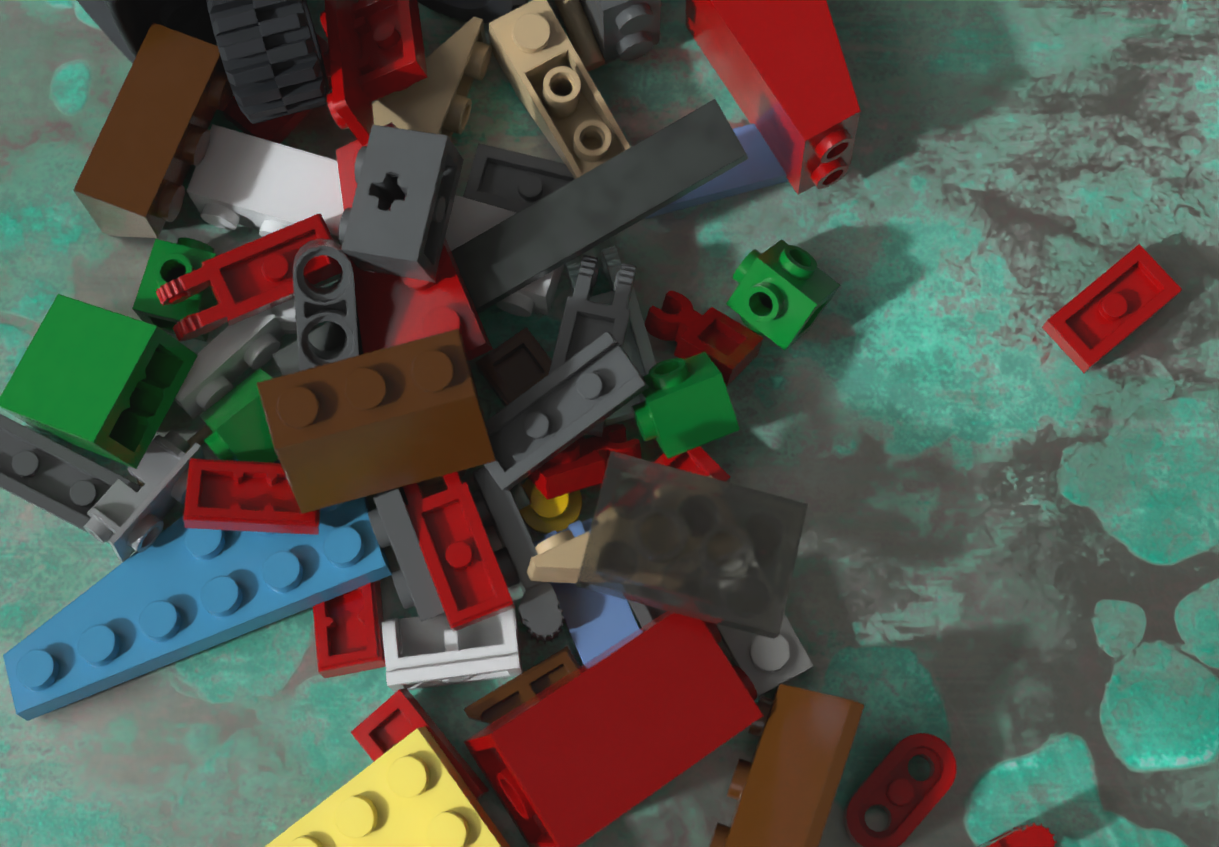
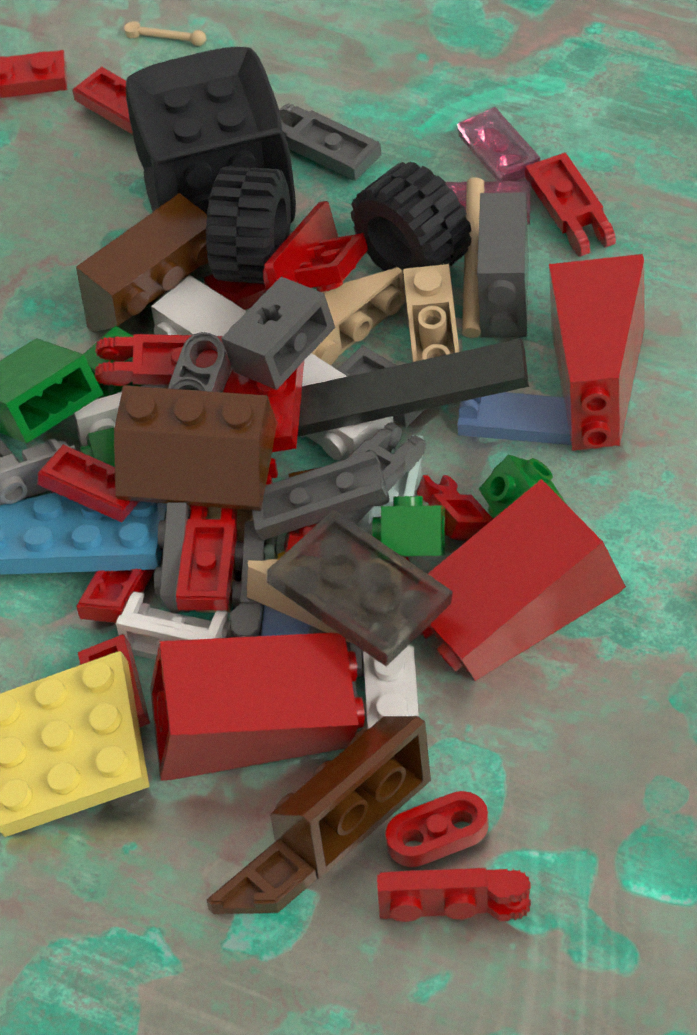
camera: 30 degrees right, 25 degrees down
none -> red slope [403,479,626,681]

